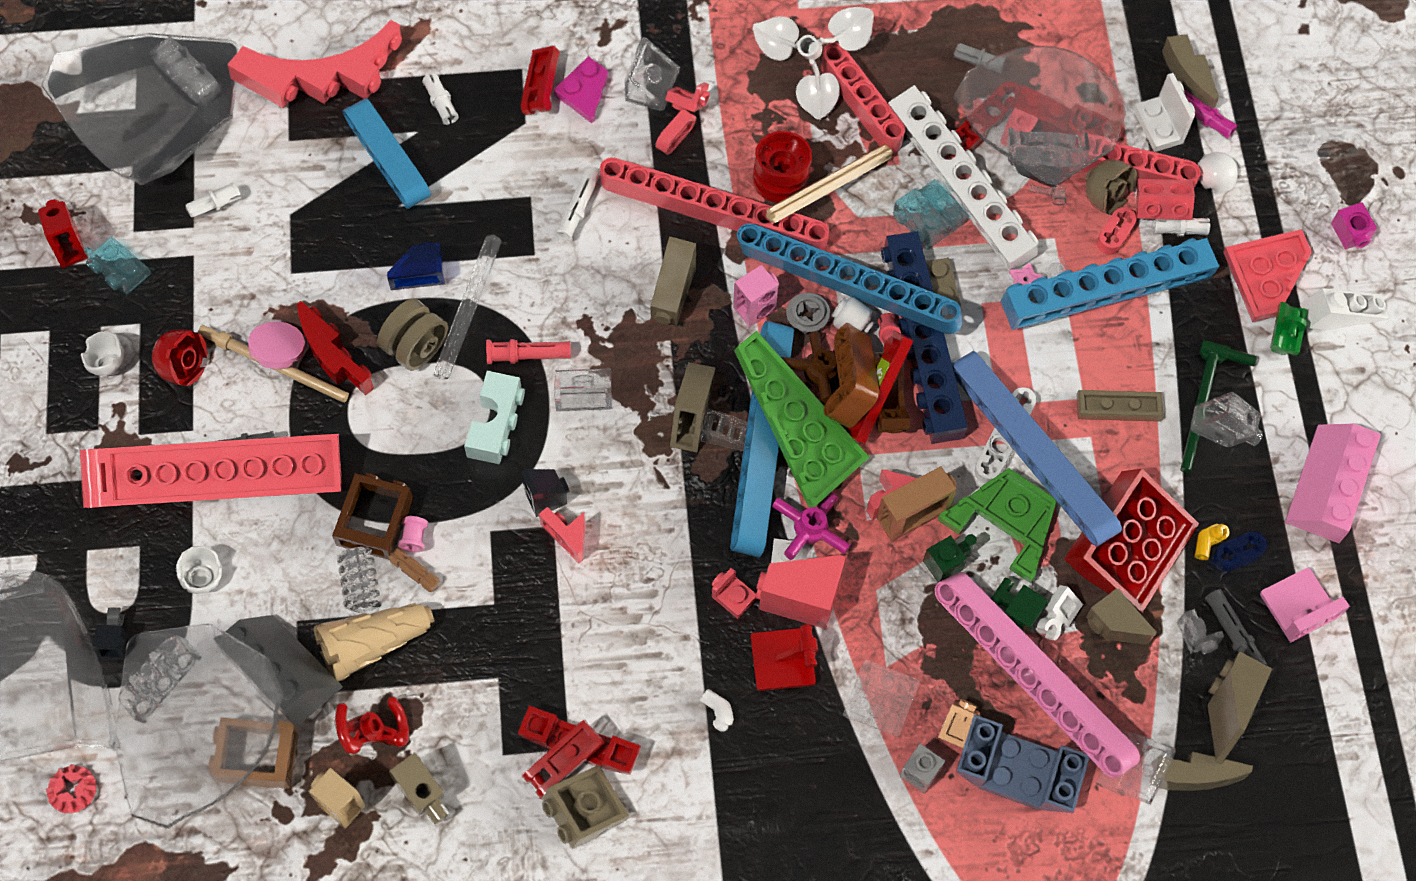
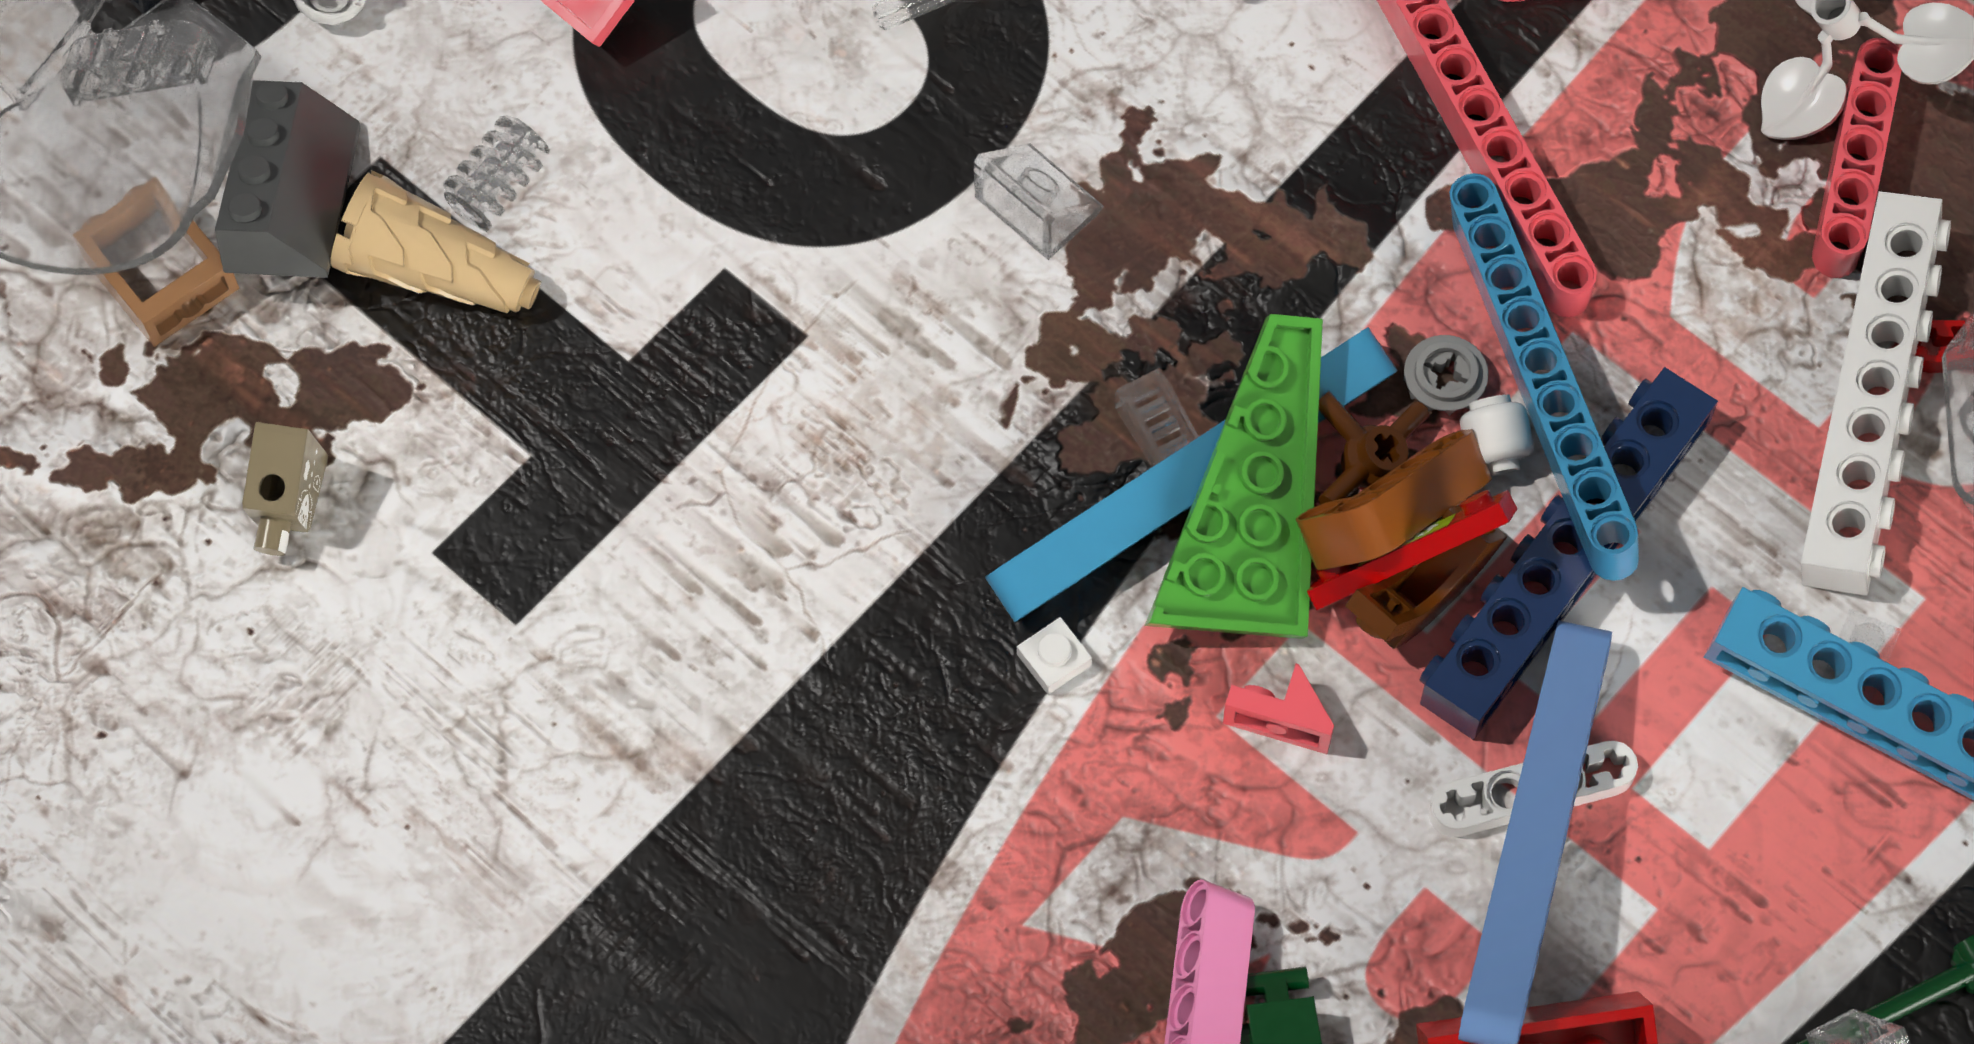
camera: 50 degrees right, 0 degrees up
tan brick [309,768,366,829] -> none
reddish brown window [332,473,413,560] -> none
red piece [335,696,409,754] -> none
medium nougat axle [389,548,440,592] -> none
bright pink bush [398,516,428,553] -> none
light aqua arch [464,371,525,464] -> none
coral pin [486,339,571,364] -> none
red slope [518,706,641,775] -> none
black slope [521,469,570,517] -> none
red plate [522,720,605,800] -> none
coral slope [539,507,586,564] -> none
dark tan plate [542,765,629,849] -> none
dark tan slope [650,237,696,325] -> none
dark tan slope [670,362,716,453] -> none
white arm [701,689,734,732] -> none
coral bracket [712,568,757,619] -> none
bright pink brick [733,265,779,327] -> none
red plate [750,624,818,691] -> none
red wheel [753,131,812,203] -> none
coral slope [756,555,846,629] -> none
tan axle [766,144,893,223] -> none
dark pink bar [772,492,850,560] -> none
clear slope [843,659,920,738] -> none
medium nougat window [877,466,957,542] -> none
coral pin [878,313,901,344] -> none
clear light blue plate [893,179,970,250] -> none
dark green brick [923,534,977,582] -> none
dark tan plate [926,258,961,308] -> none
bright green wing [938,468,1056,584] -> none
bright pink plate [1009,263,1044,285] -> none
dark tan tile [1076,390,1163,422] -> none

